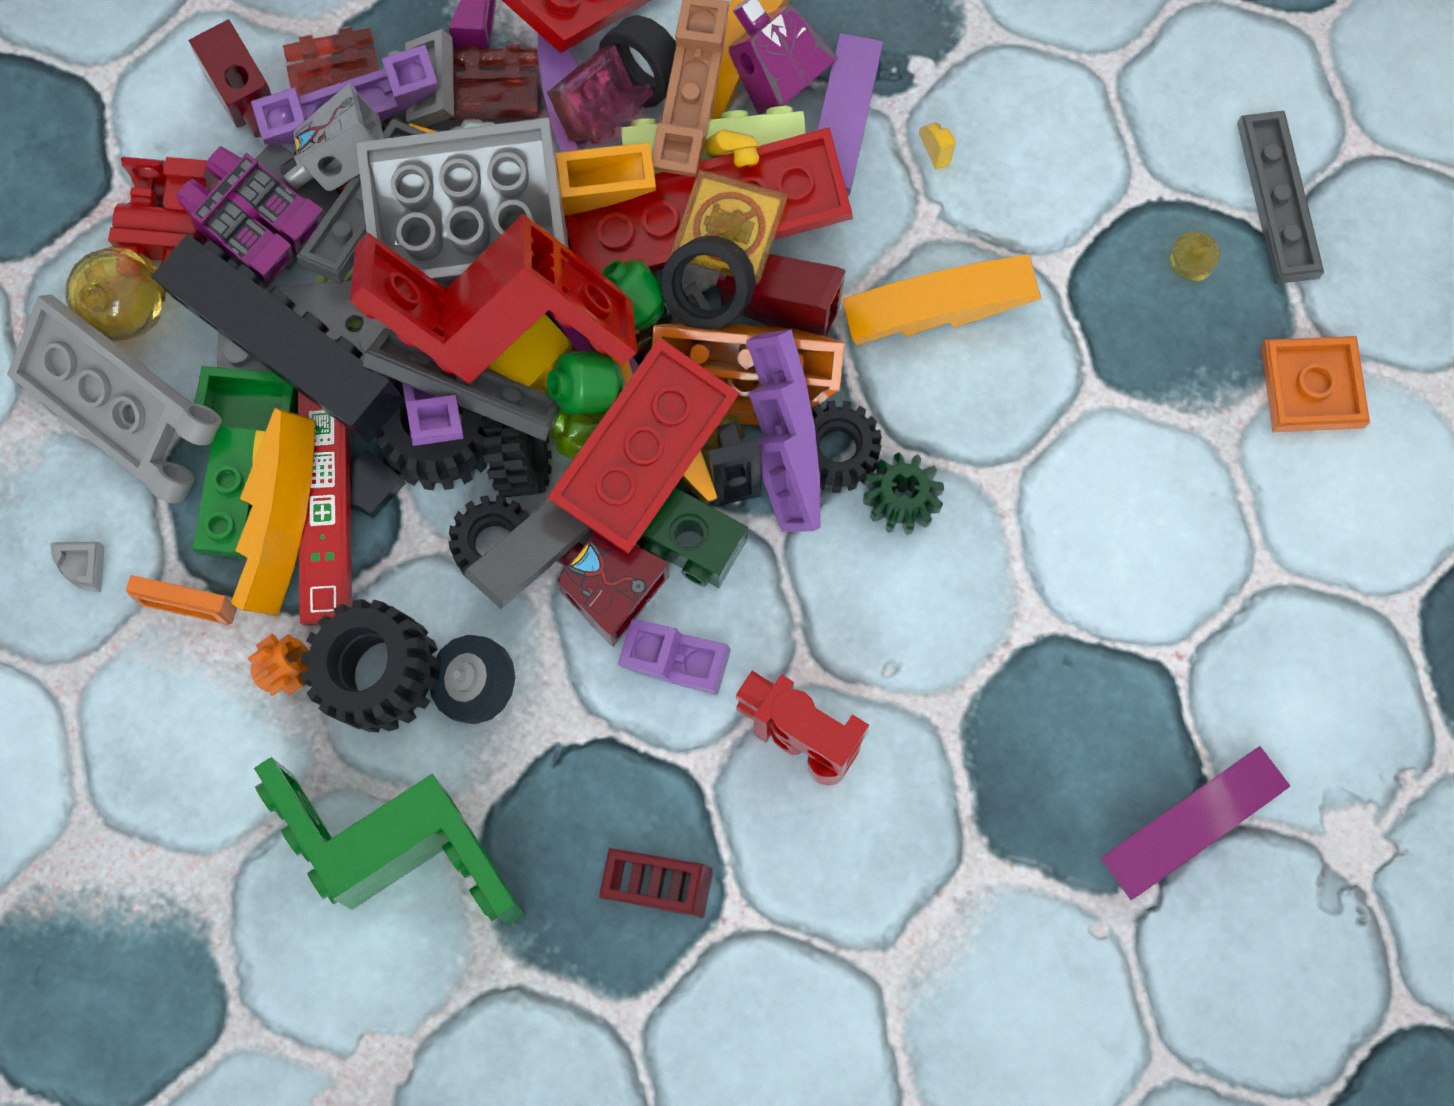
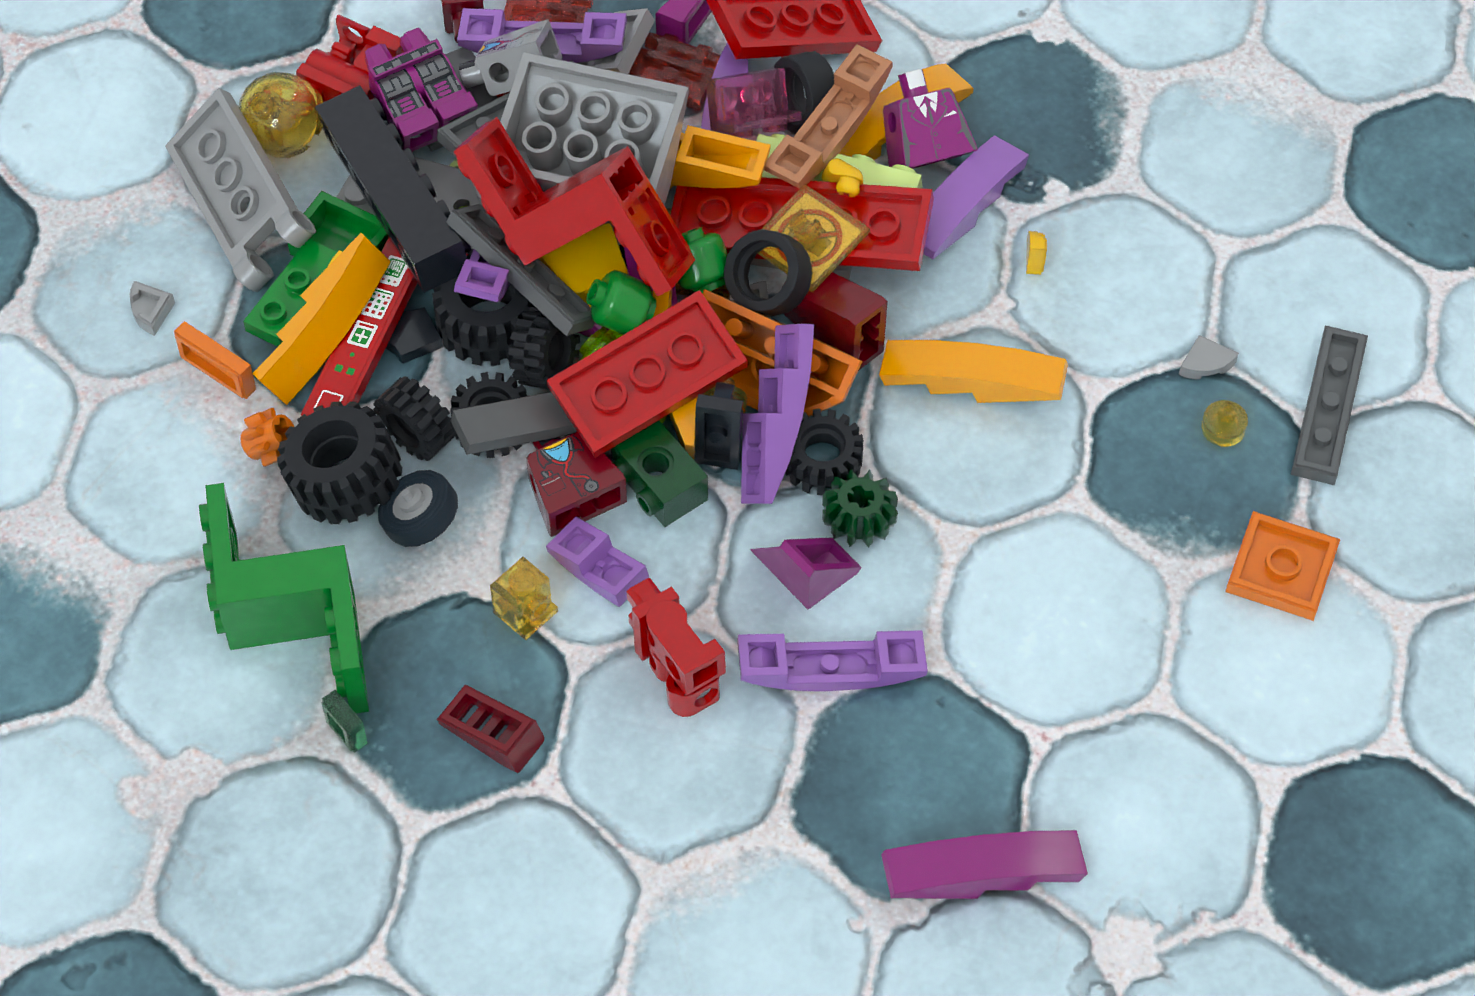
camera: 25 degrees right, 15 degrees down
none -> clear green tile [321,689,368,753]
none -> black tyre [373,376,456,461]
none -> clear yellow brick [490,556,558,640]
none -> medium lavender slope [737,630,928,691]
none -> magenta slope [750,537,862,610]
none -> light grey tile [1179,335,1239,379]

